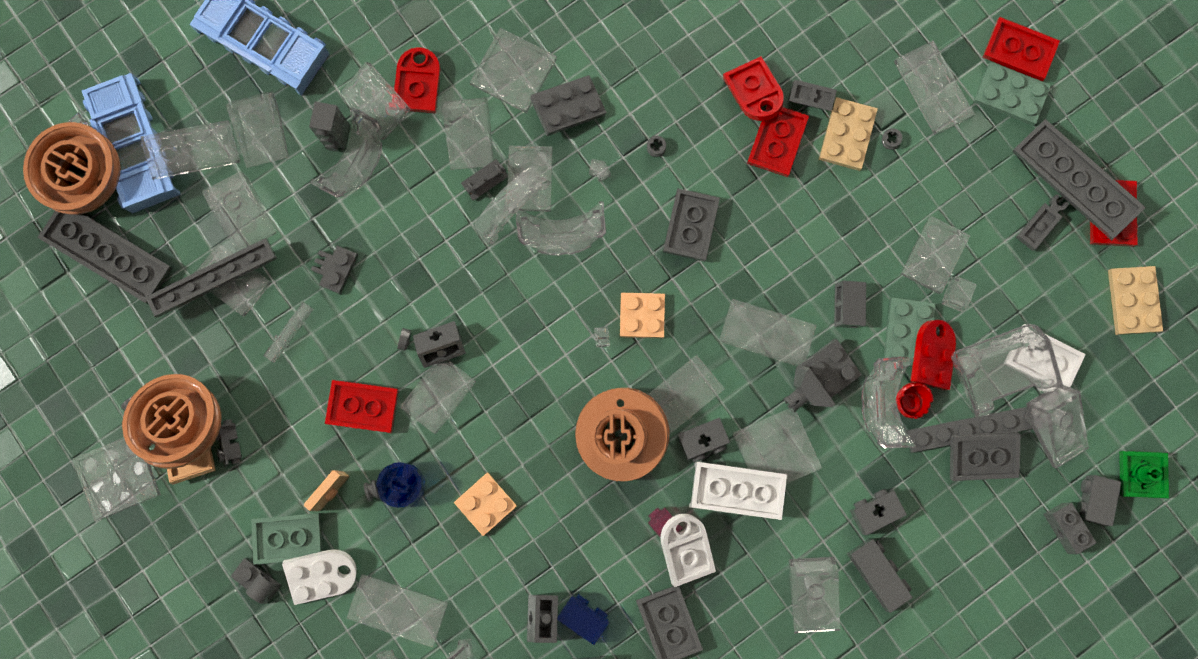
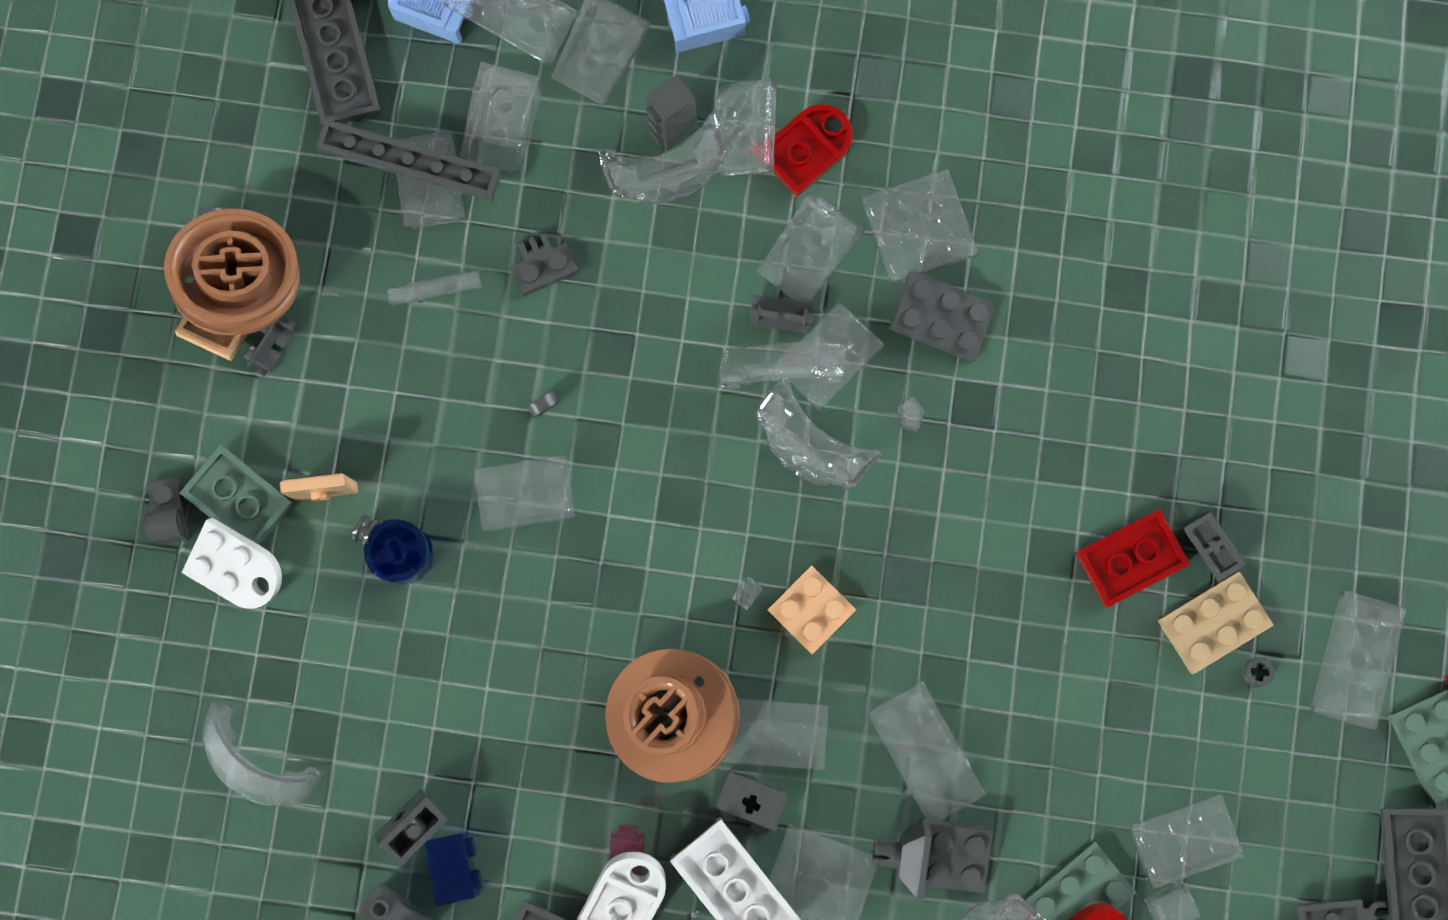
camera: 40 degrees right, 0 degrees up
clear plate [72,437,161,521] -> none
red plate [325,380,399,433] -> none
clear plate [347,574,448,647] -> none
dark grey brick [413,321,466,368] -> none
light nougat plate [454,472,517,536] -> none
dark grey bush [647,136,666,157] -> none
dark grey plate [663,188,720,262] -> none
red plate [723,56,784,121] -> none
dark grey hinge [834,280,866,328] -> none

